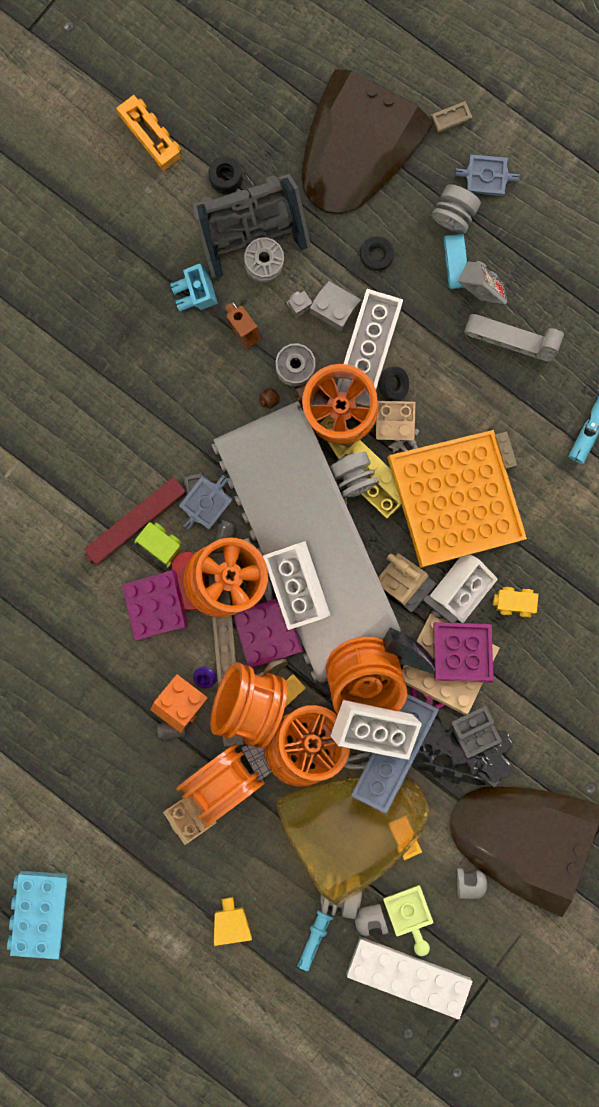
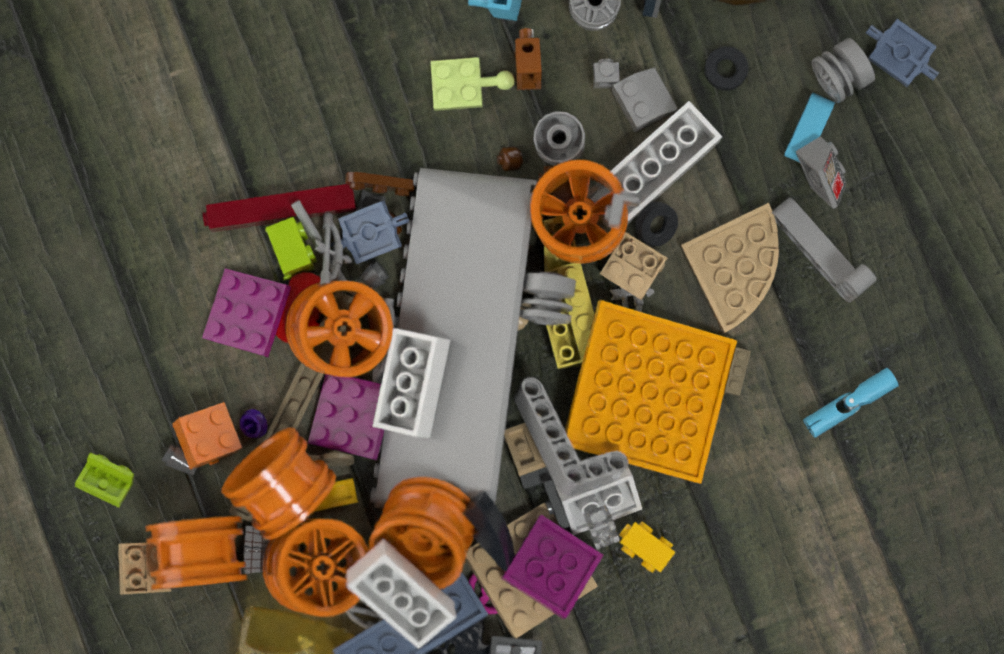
camera: 30 degrees right, 0 degrees up
none -> lime bracket [75,453,134,508]
none -> light grey bar [291,200,347,281]
none -> light grey piece [314,213,352,286]
none -> reddish brown plate [345,172,414,196]
none -> yellowish green plate [431,57,515,111]
none -> light grey beam [514,378,628,496]
none -> clear brick [583,505,620,550]
none -> light grey bracket [605,191,640,229]
none -> tan plate [680,203,779,333]

